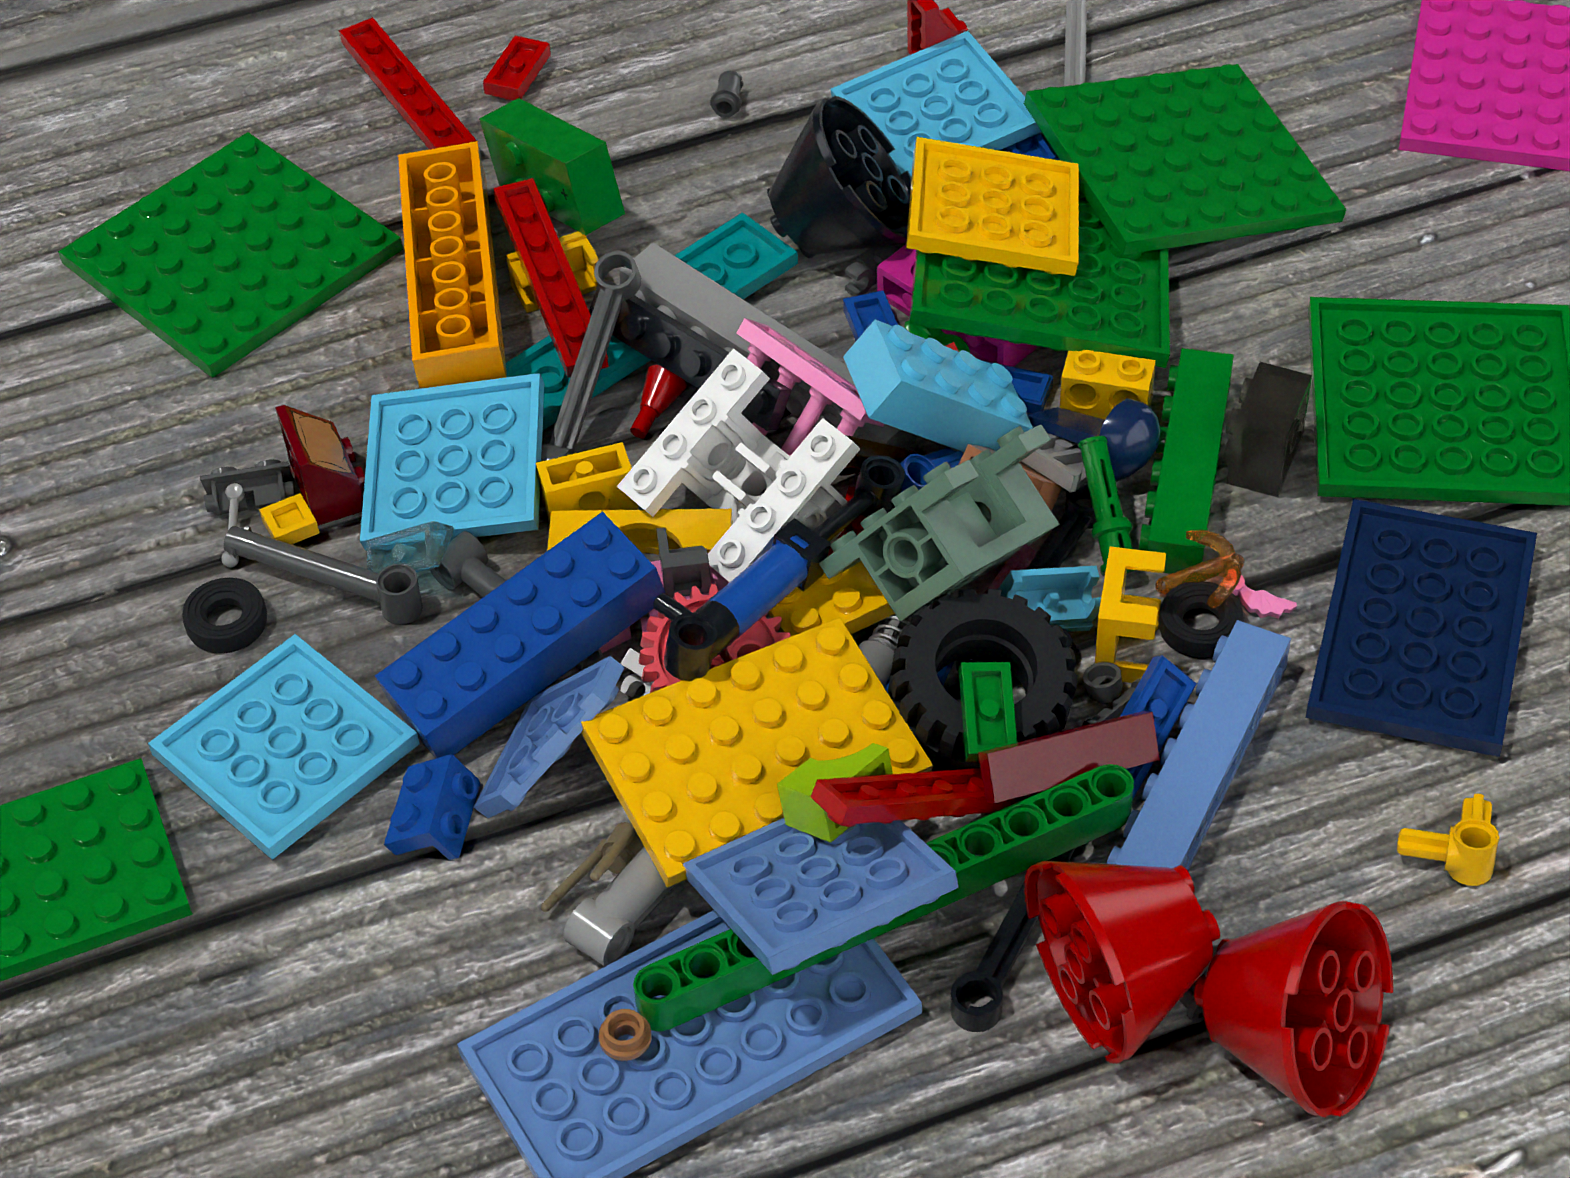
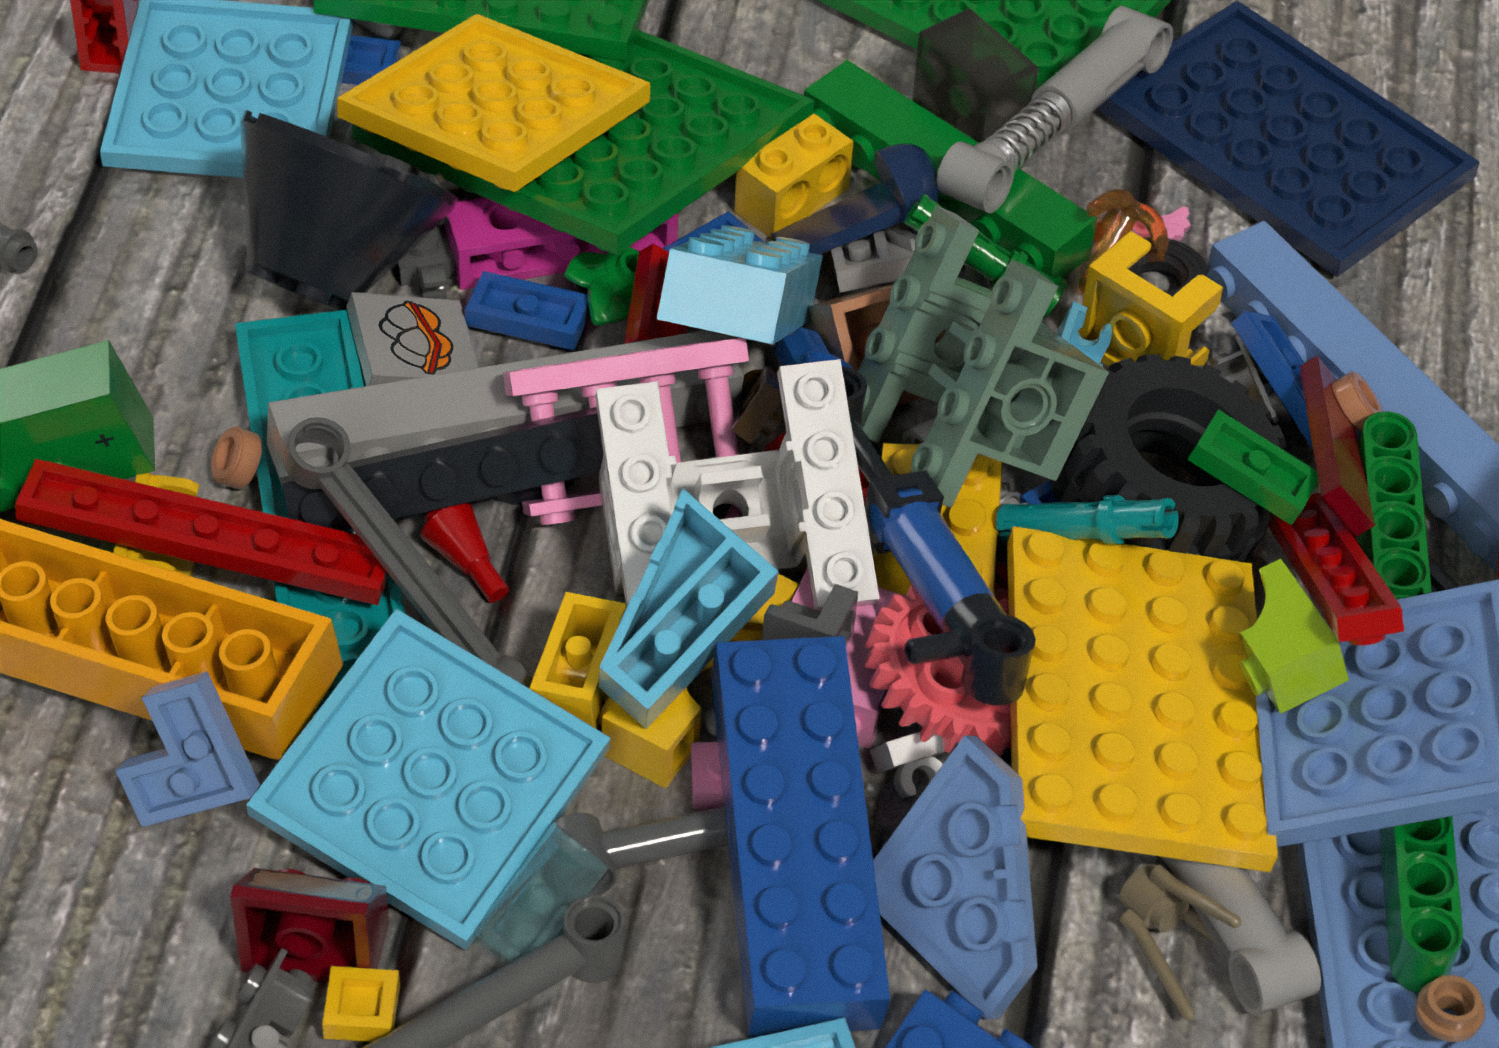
camera: 65 degrees left, 0 degrees up
none -> medium blue plate [115,671,260,827]
none -> light grey tile [346,292,479,386]
none -> medium azure wedge [599,488,779,729]
none -> light grey piece [937,6,1173,213]
none -> teal pin [996,495,1178,545]
none -> nougat tile [1332,371,1383,432]

